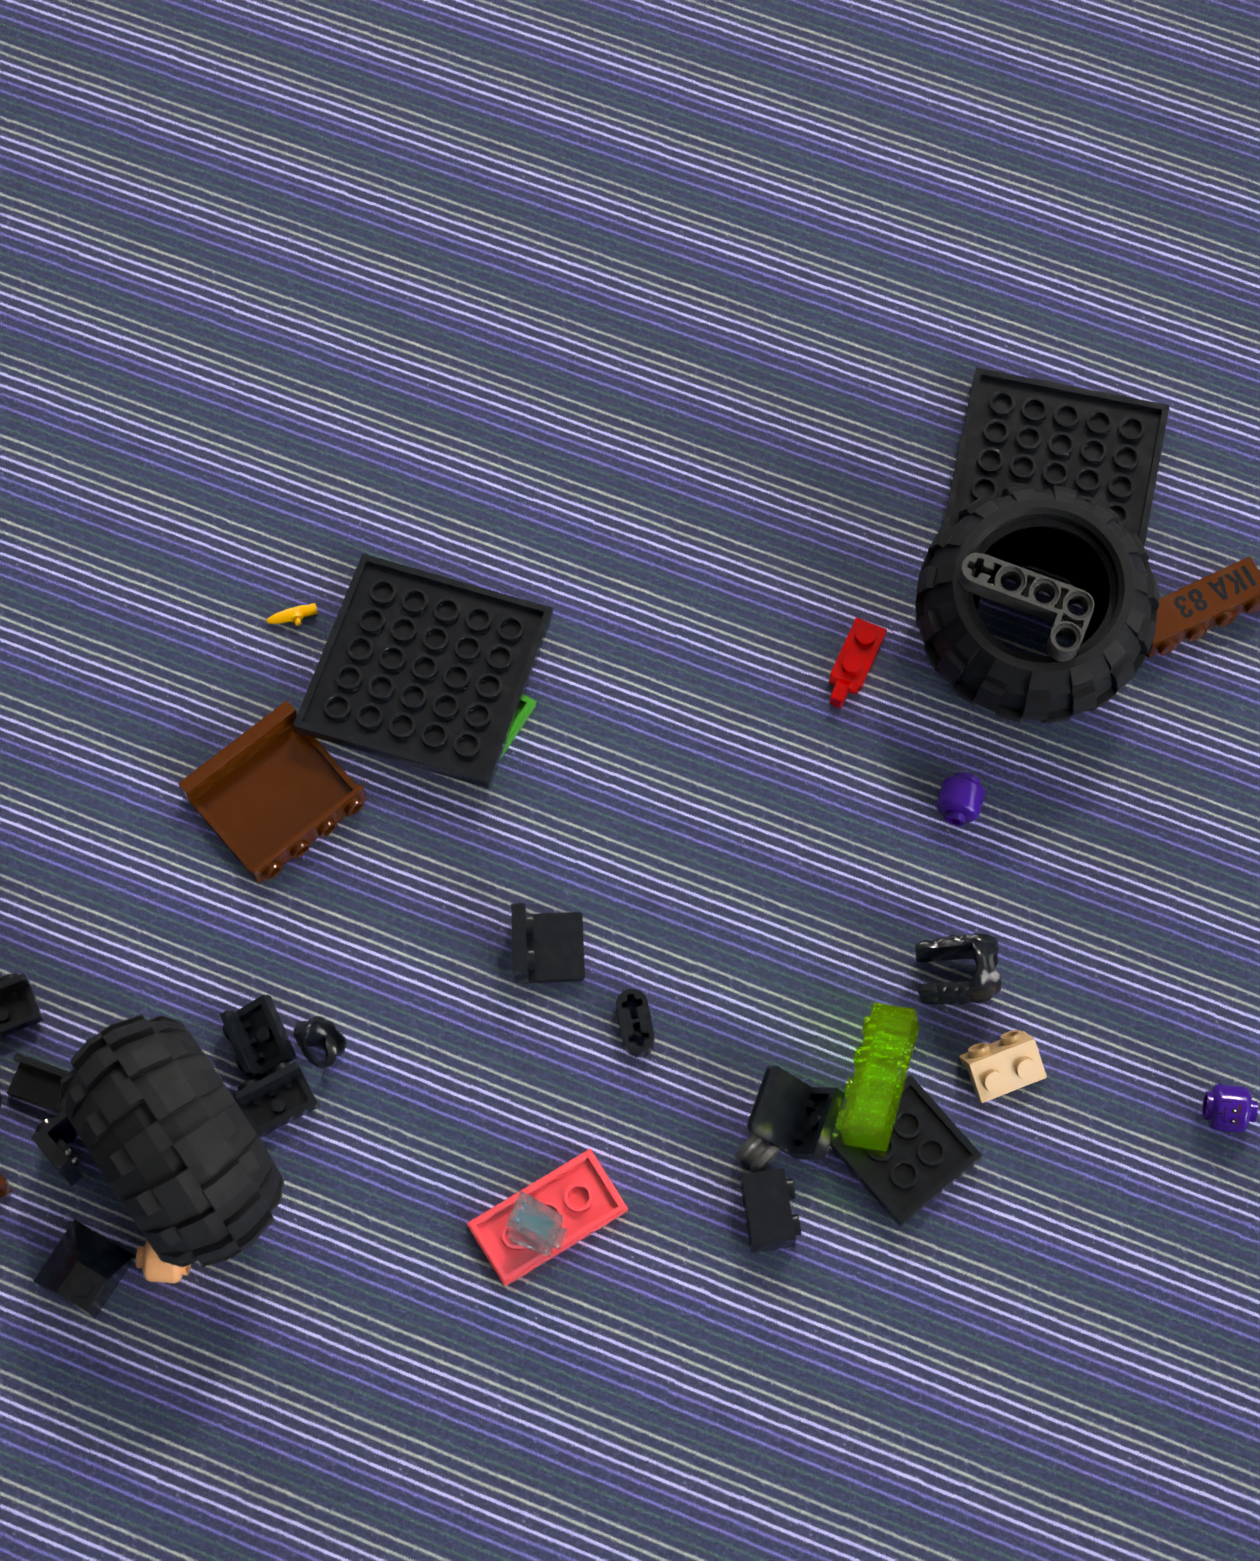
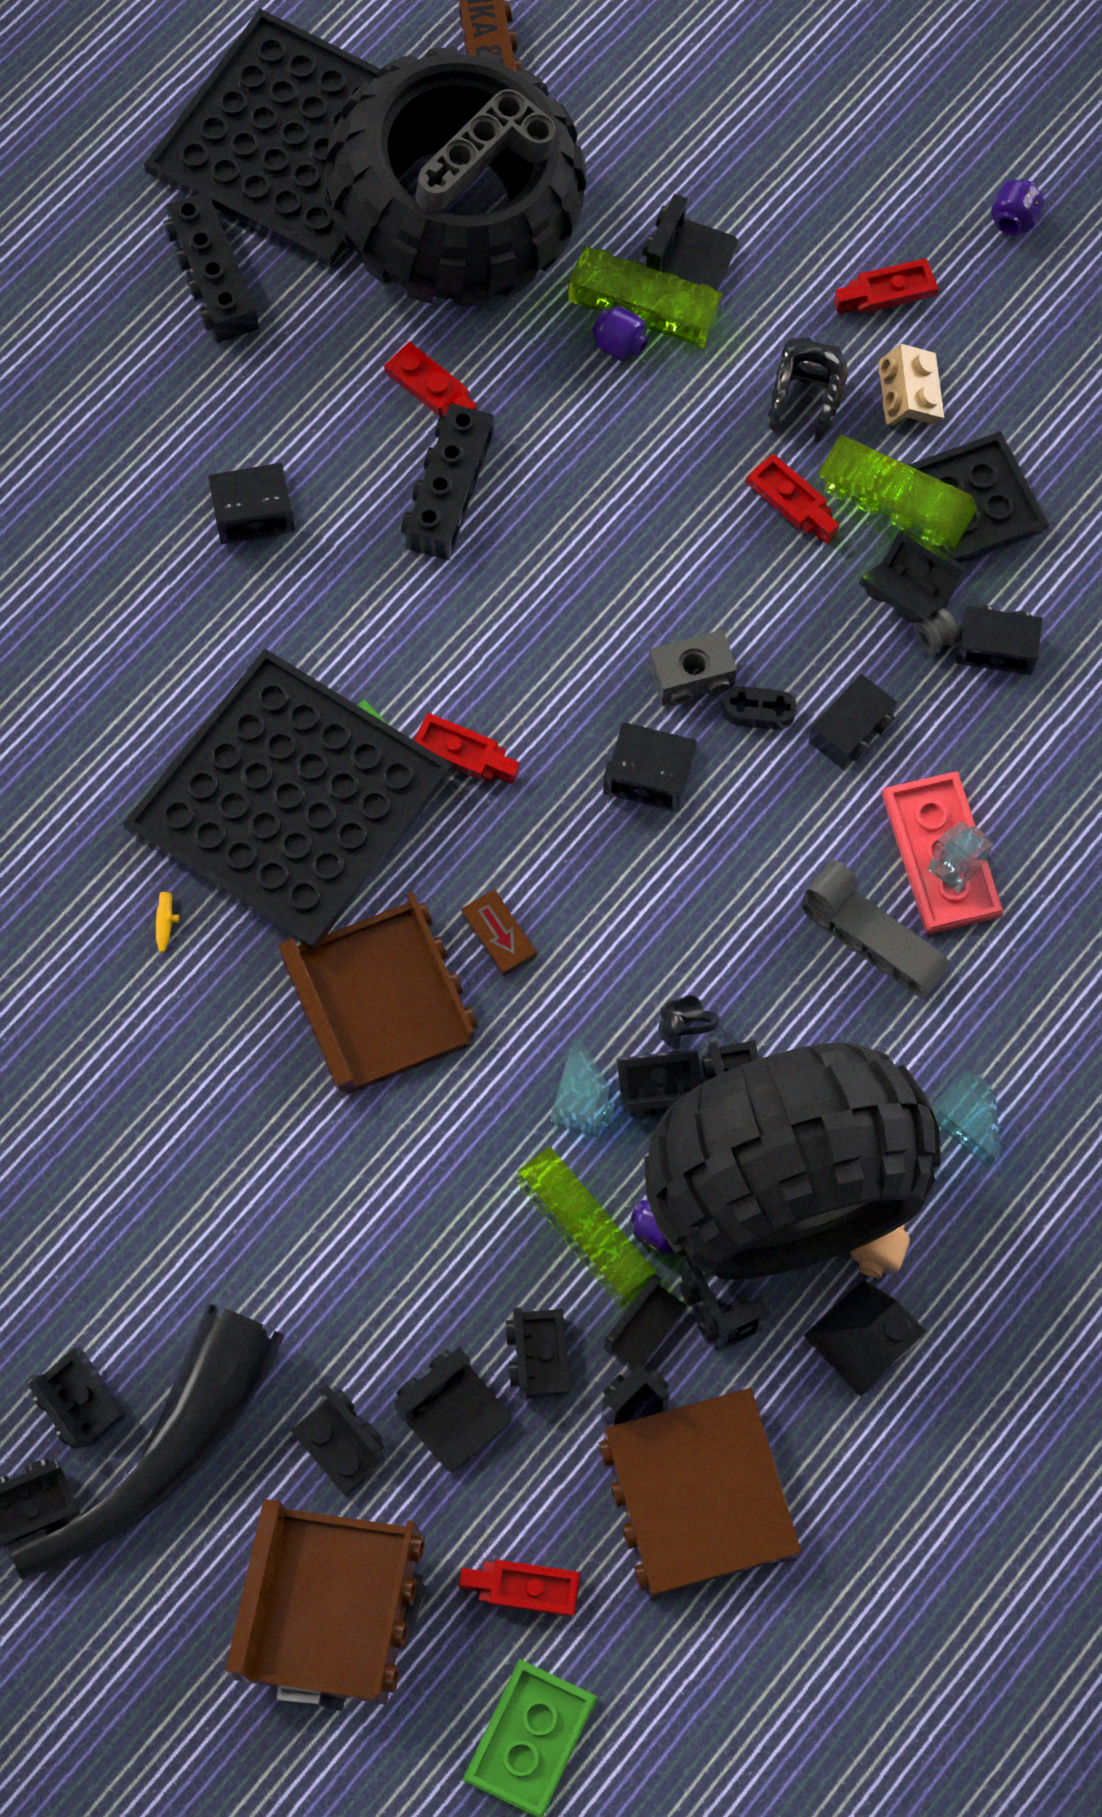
camera: 75 degrees left, 0 degrees up
none -> black brick [163,192,259,343]
none -> black bracket [208,463,295,544]
none -> black brick [401,403,494,561]
none -> red hinge [414,713,520,784]
none -> reddish brown tile [461,889,537,977]
none -> clear neon green brick [518,1146,655,1308]
none -> clear light blue slope [551,1039,615,1138]
none -> clear neon green brick [568,246,722,348]
none -> black bracket [642,194,738,298]
none -> dark grey brick [648,630,737,705]
none -> red hinge [746,454,839,544]
none -> dark grey beam [802,860,950,998]
none -> black brick [808,674,897,770]
none -> red hinge [833,258,939,313]
none -> clear light blue slope [932,1070,1001,1169]

